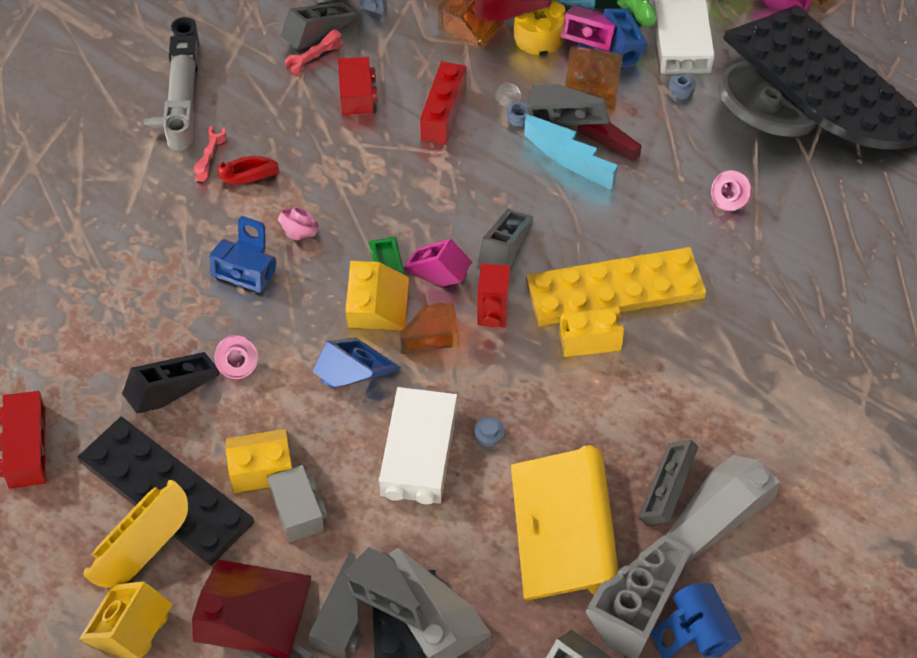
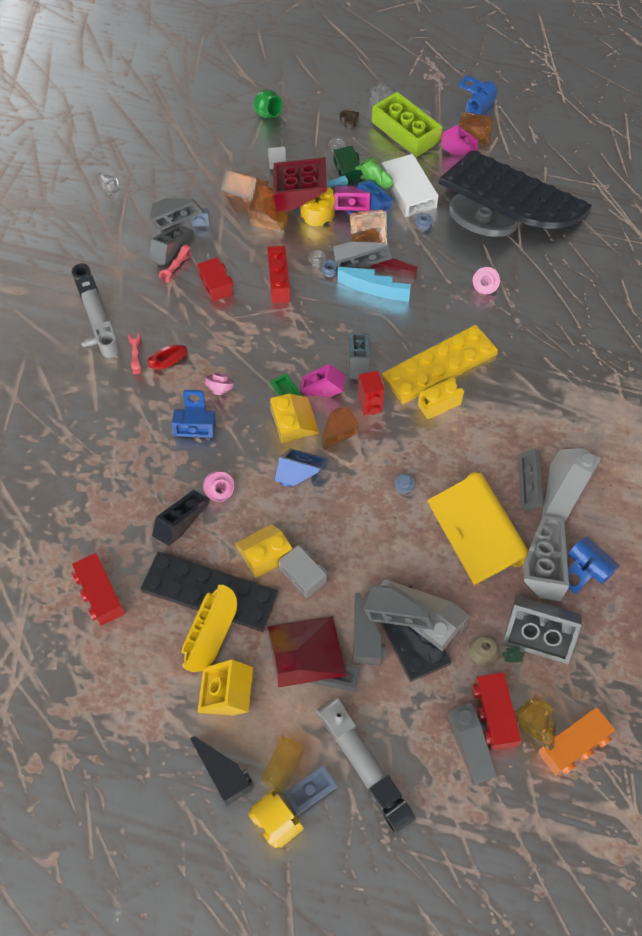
camera: 20 degrees left, 5 degrees up
white brick [379,387,457,504] -> none

